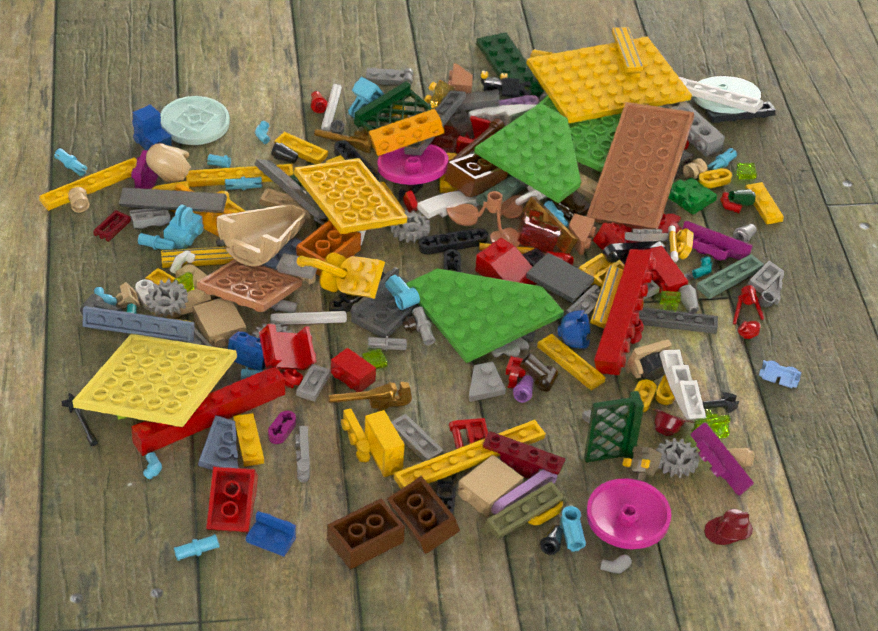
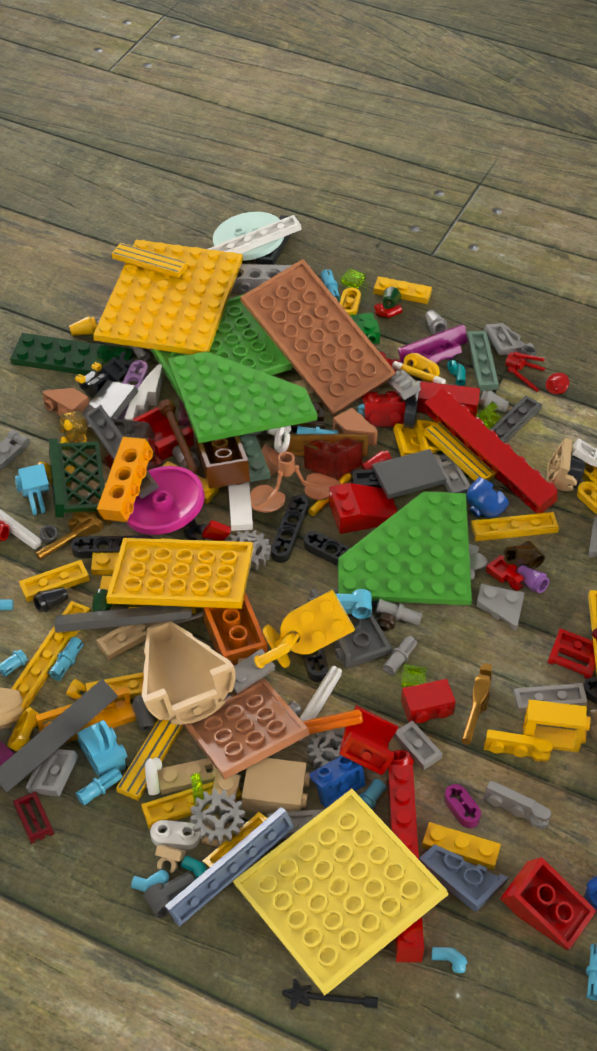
camera: 55 degrees left, 5 degrees up
none -> orange axle [302,709,363,734]

